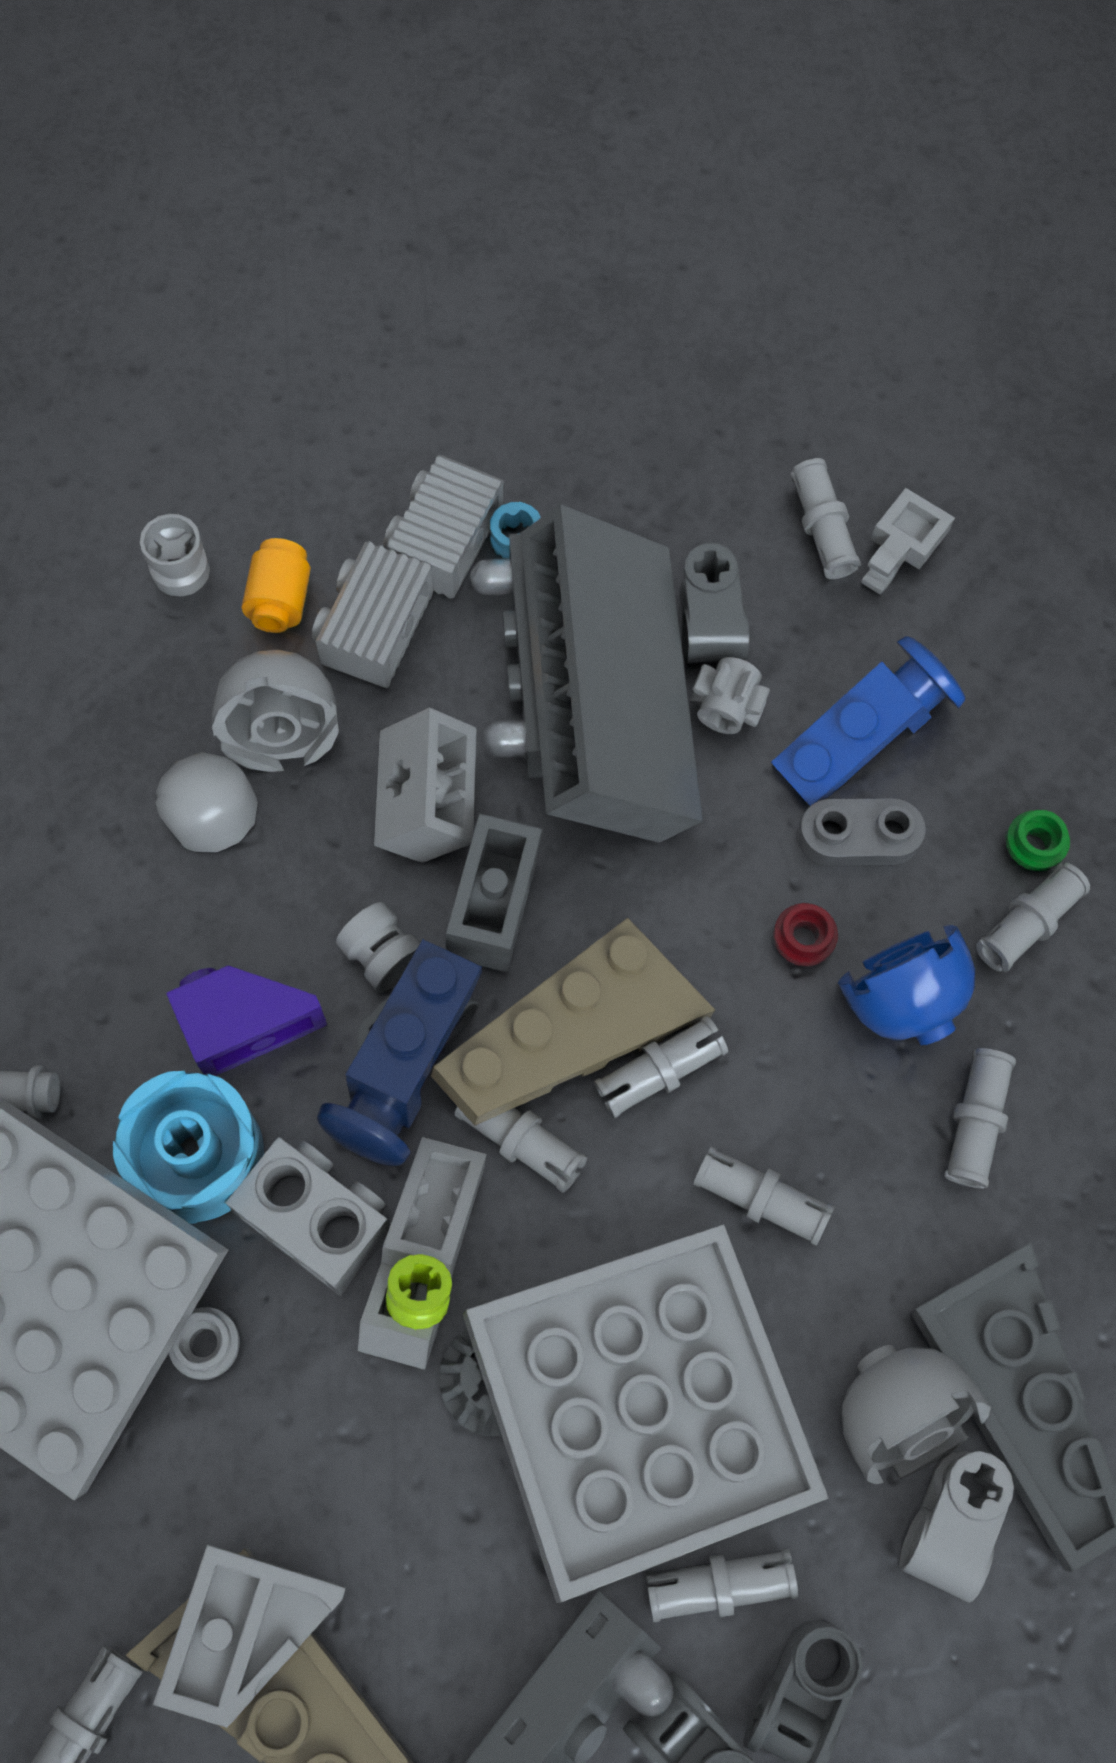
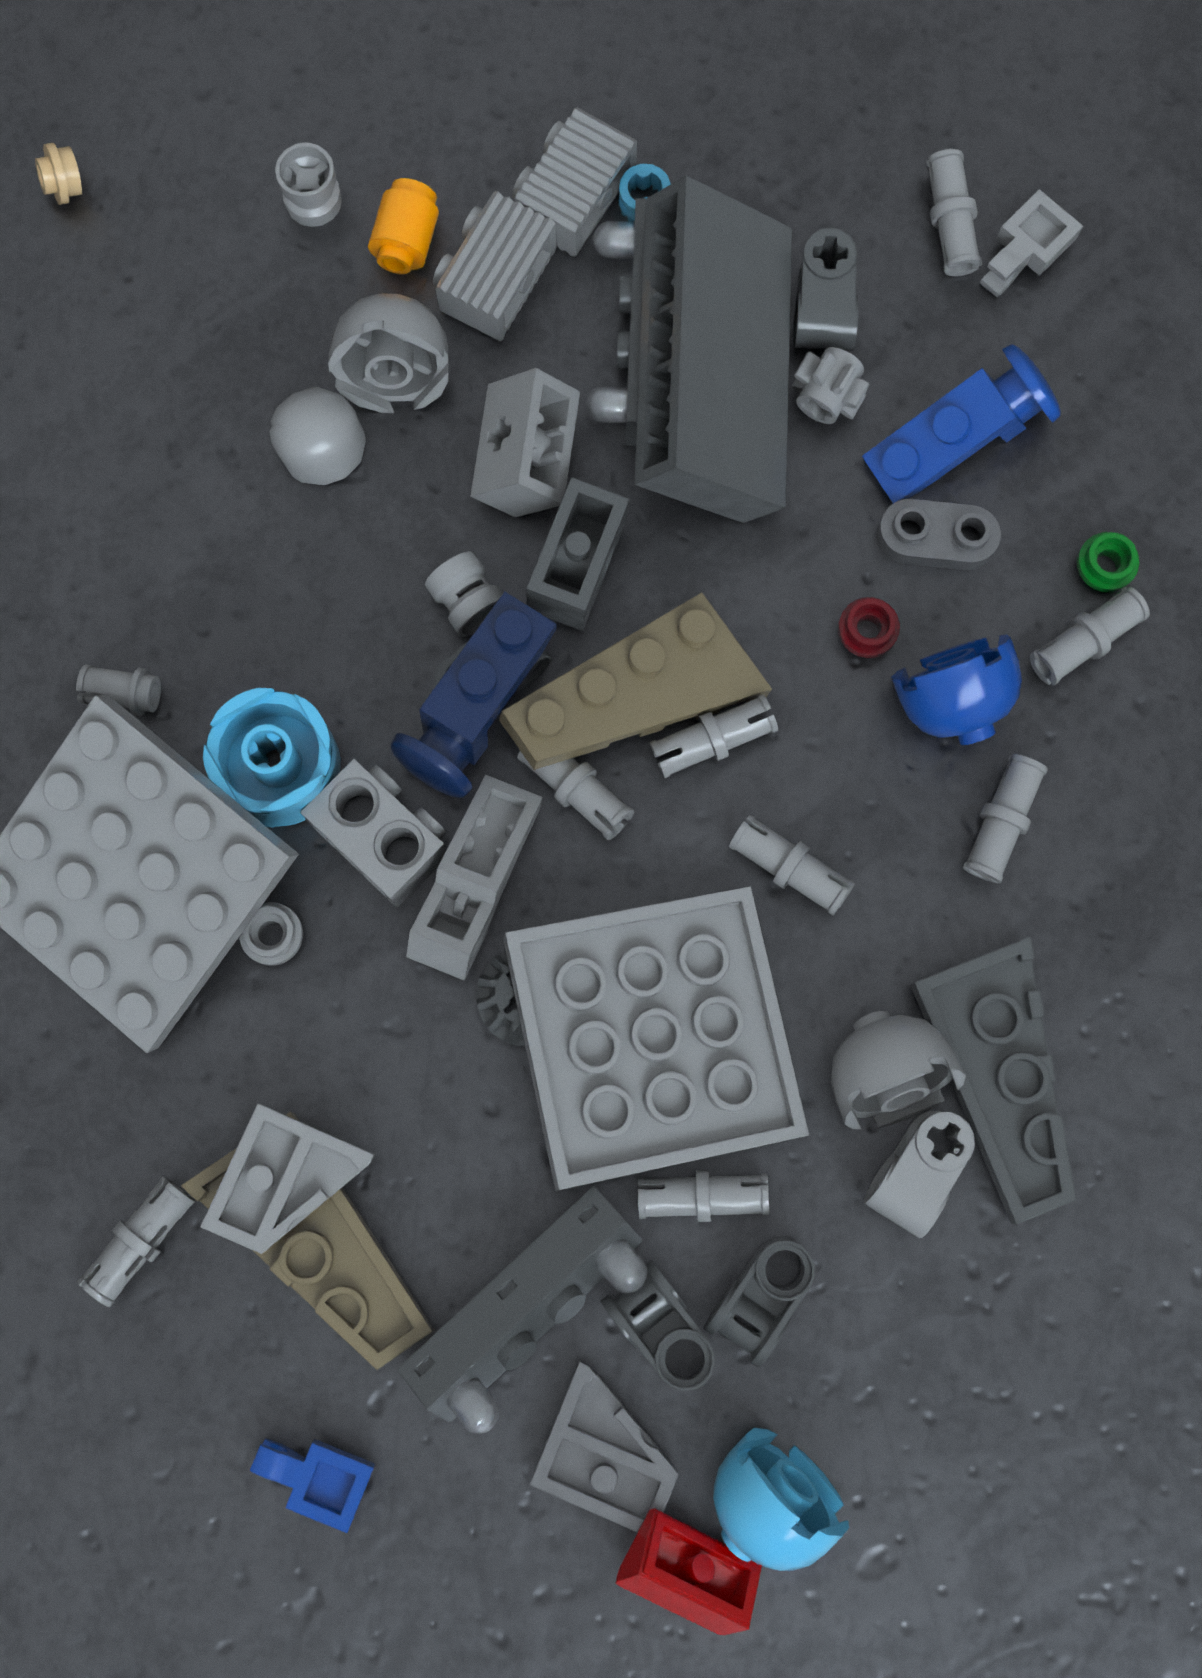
camera: 10 degrees right, 10 degrees up
dark purple slope [166,965,327,1076] -> none
lime bush [385,1254,452,1330] -> none

